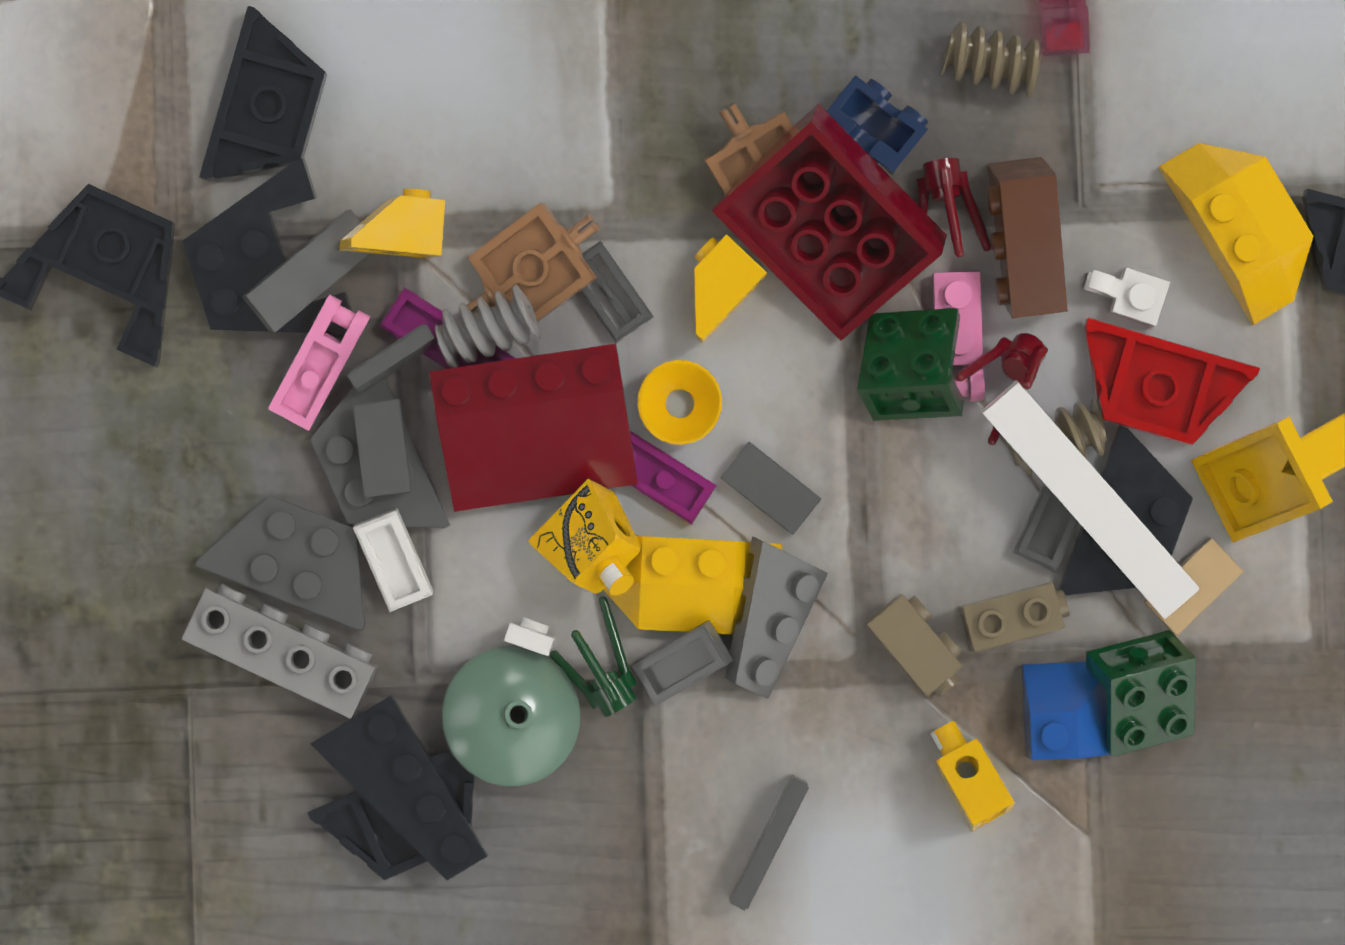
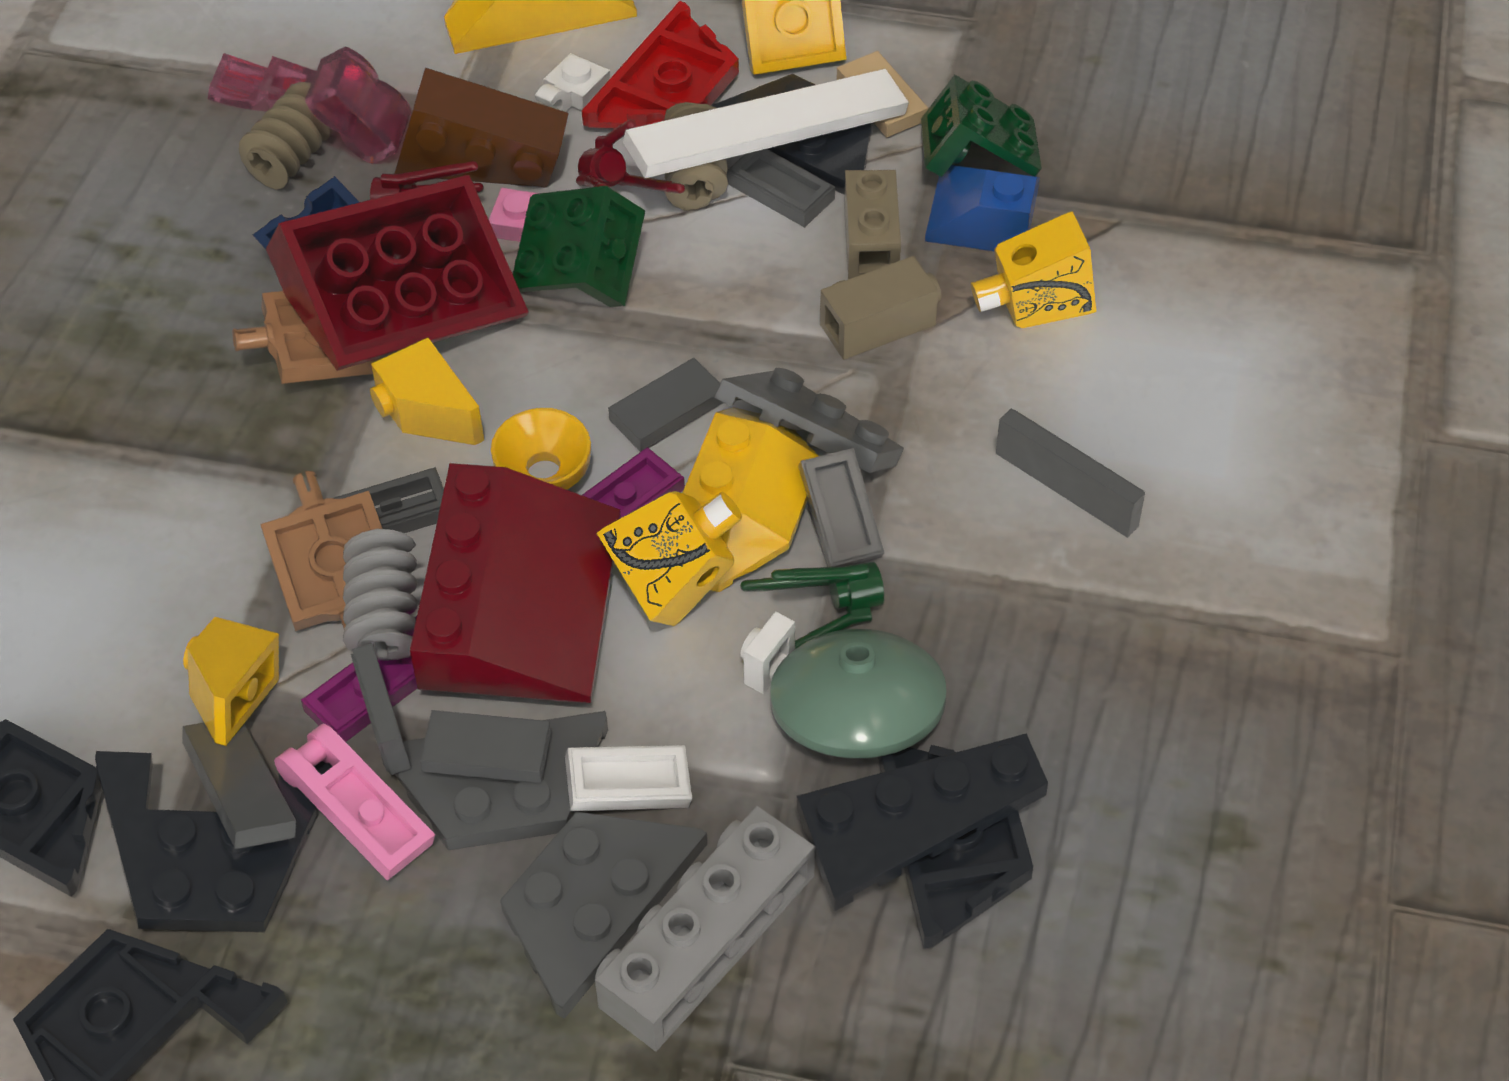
camera: 75 degrees left, 35 degrees down
none -> clear pink brick [305,46,412,164]

